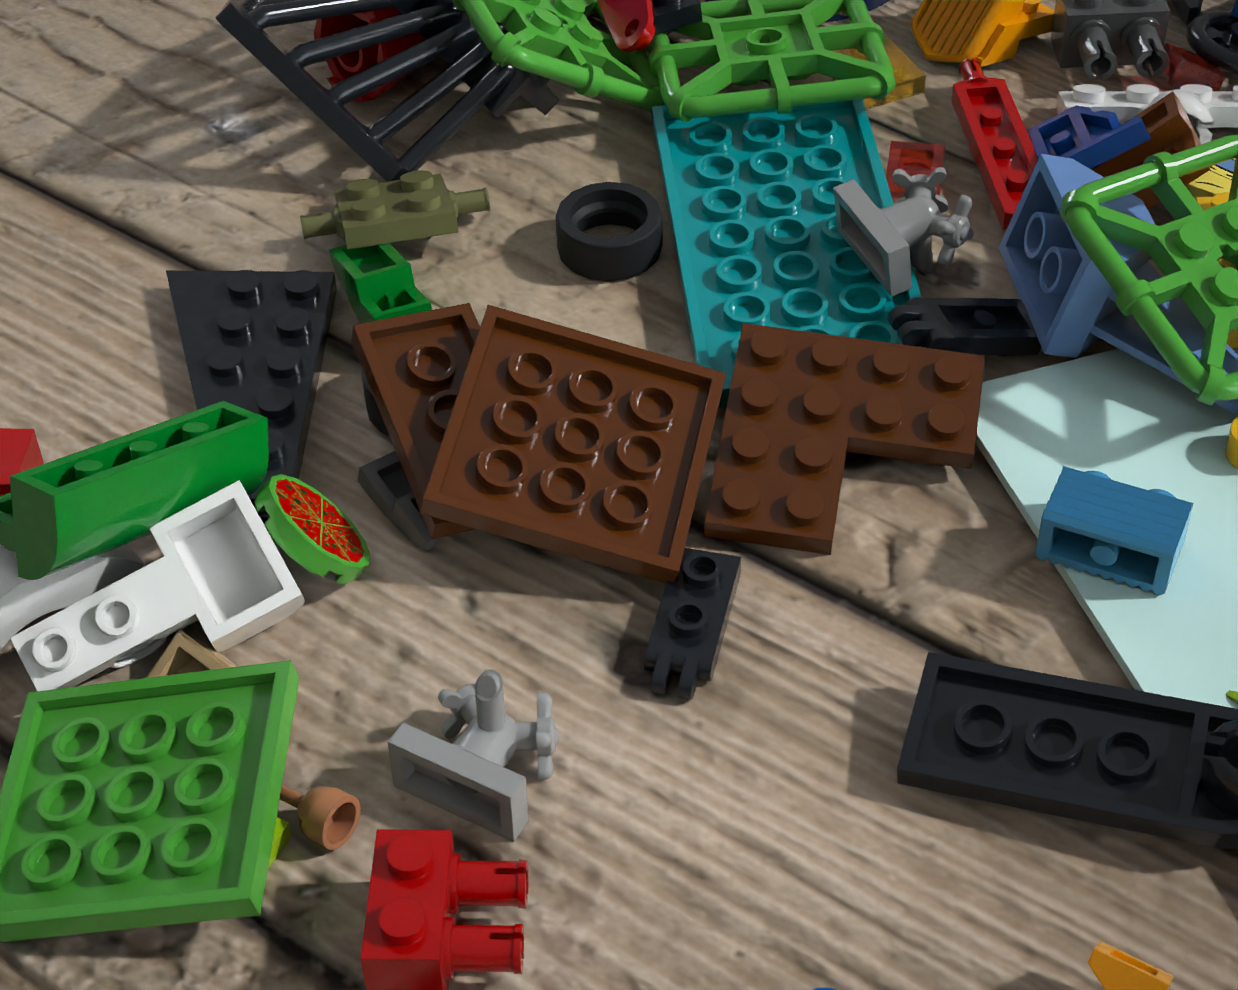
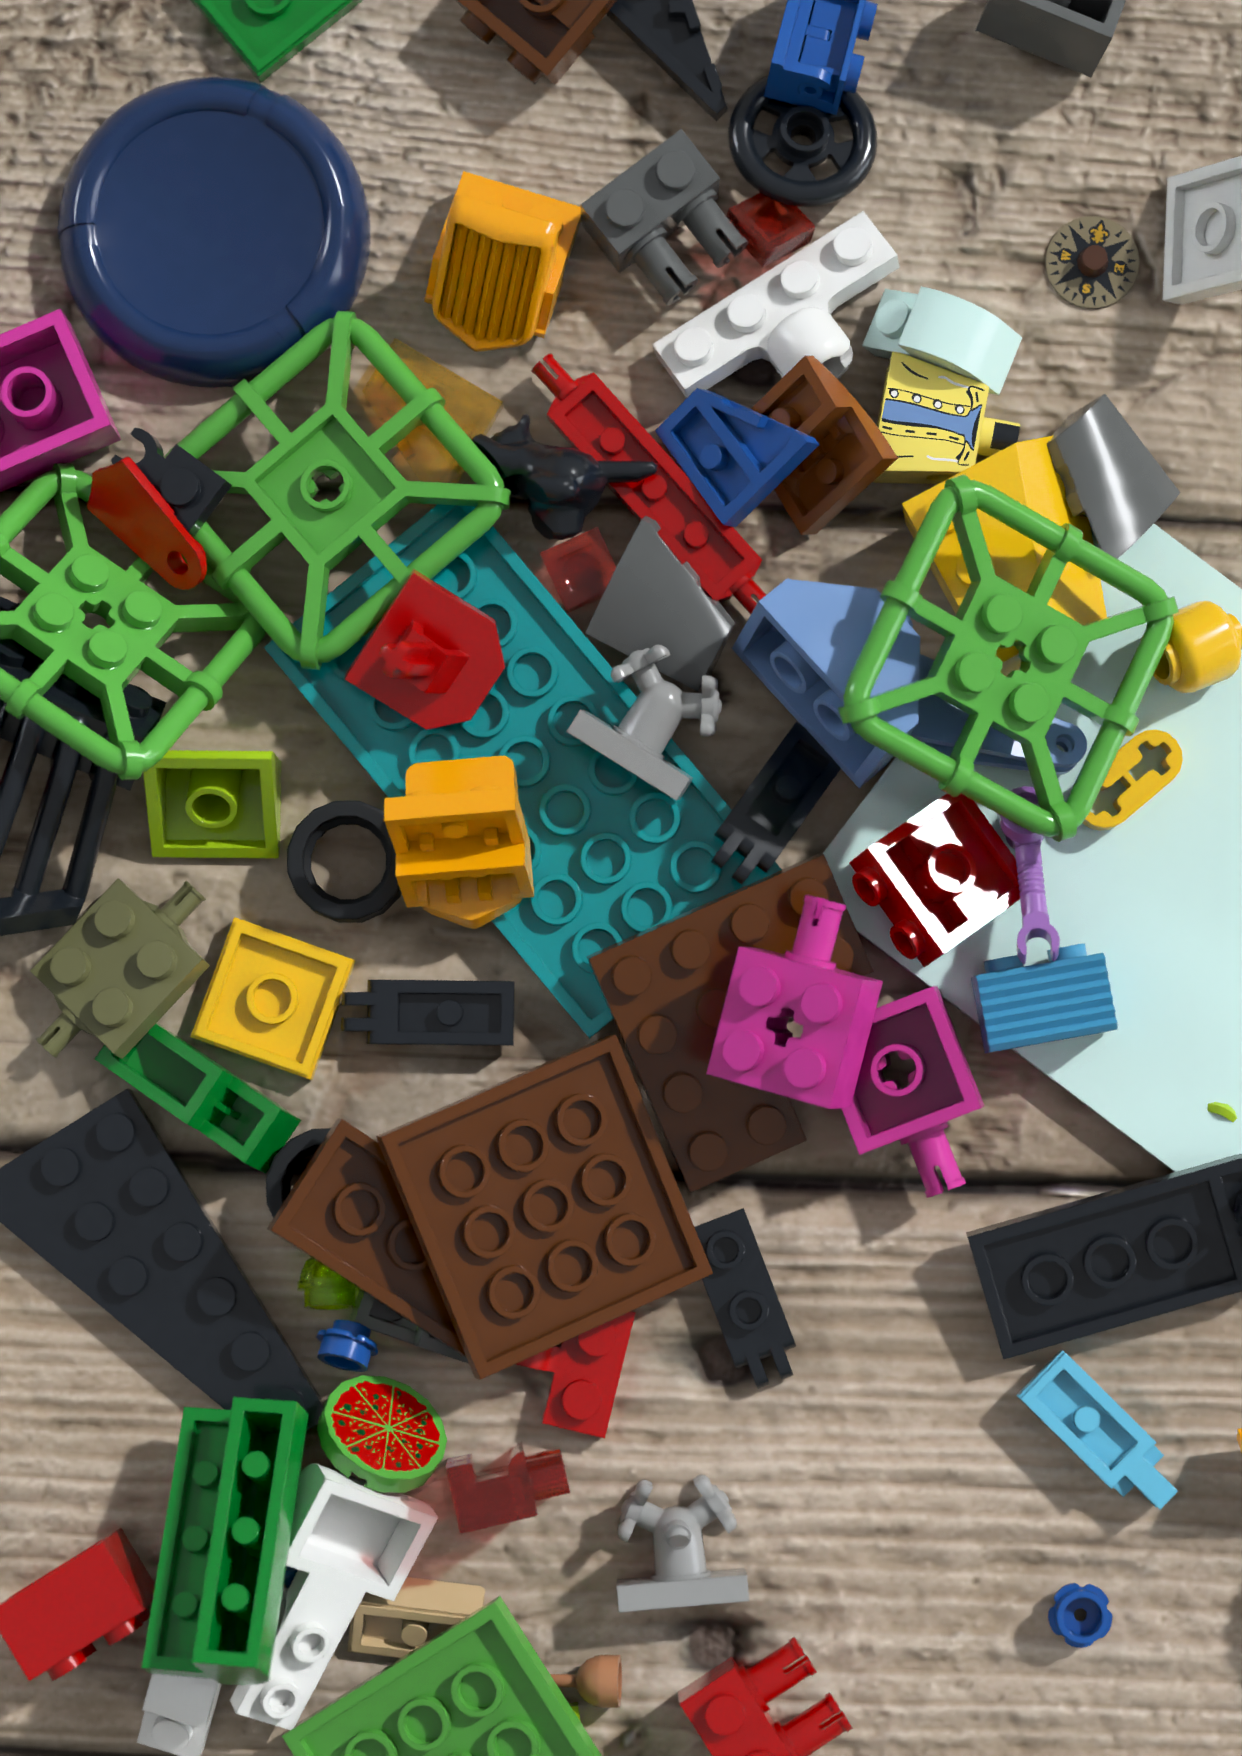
camera: 35 degrees left, 40 degrees up
none -> lime slope [143,750,281,858]
none -> yellow tile [190,917,355,1080]
none -> clear neon green plate [297,1258,360,1310]
none -> blue plate [316,1319,378,1372]
none -> black hinge [341,980,515,1046]
none -> red piece [345,569,505,730]
none -> light orange piece [384,756,534,929]
none -> clear red hips [446,1442,570,1534]
none -> black animal [471,414,658,540]
none -> red plate [516,1311,636,1439]
none -> dark grey slope [585,516,735,691]
none -> dark pink brick [706,895,883,1109]
none -> dark pink brick [841,986,985,1198]
none -> red plate [849,793,1021,967]
none -> medium lavender brick [999,786,1060,964]
none -> medium azure hinge [1016,1350,1178,1510]

